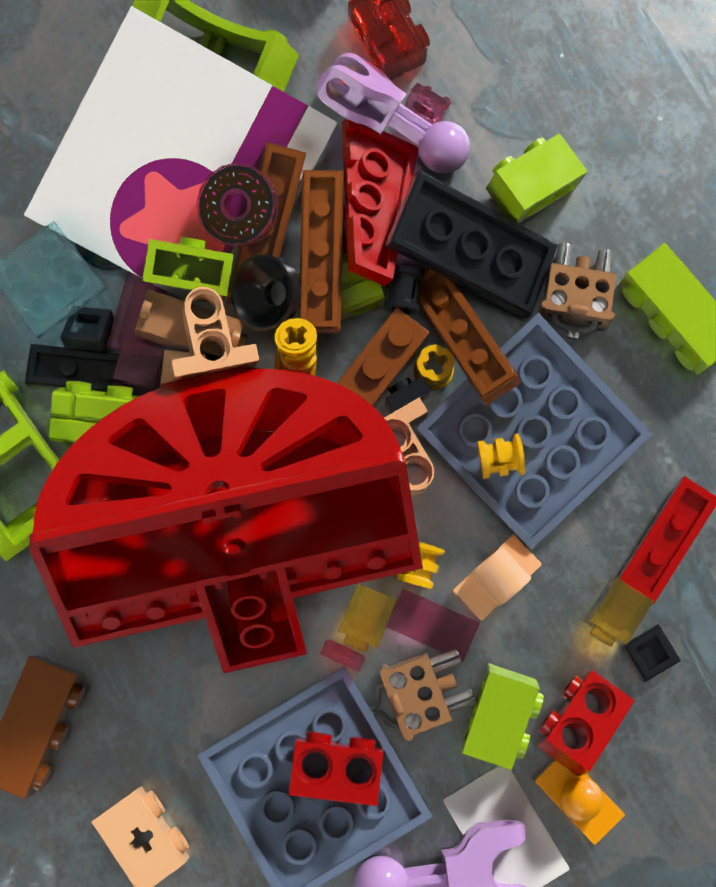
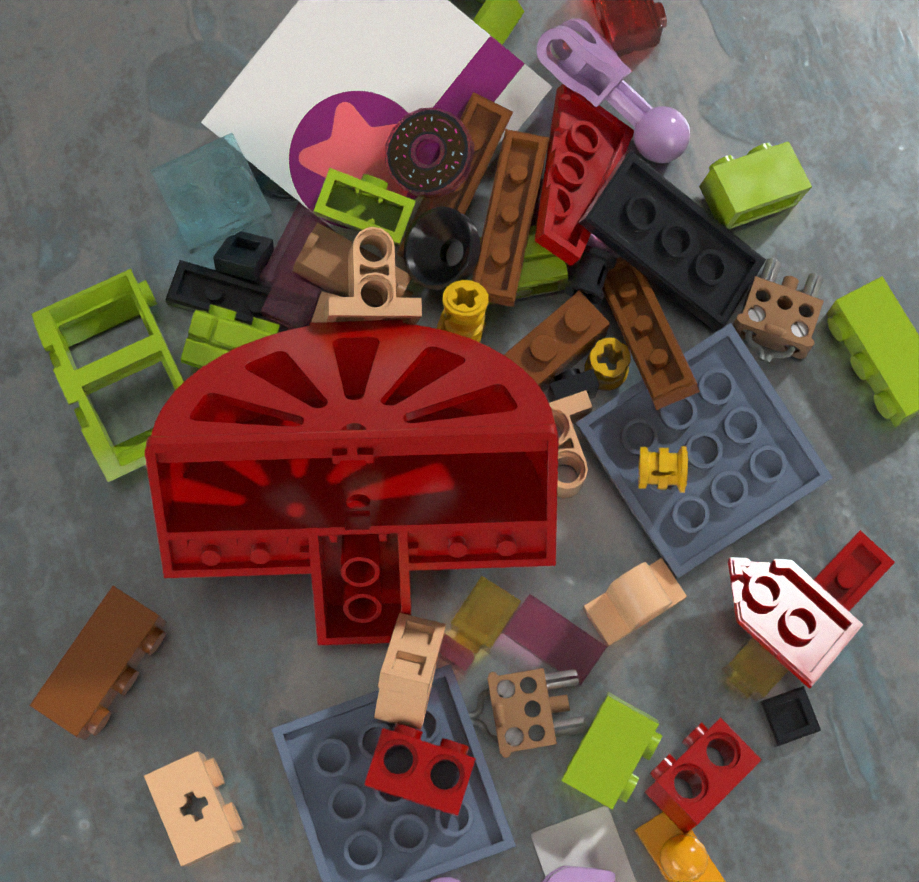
camera: 10 degrees right, 5 degrees down
yellow bush [396,542,445,590] -> none
clear pink tile [404,82,451,124] -> none
none -> light nougat tile [374,613,446,730]
none -> tile [728,557,863,689]

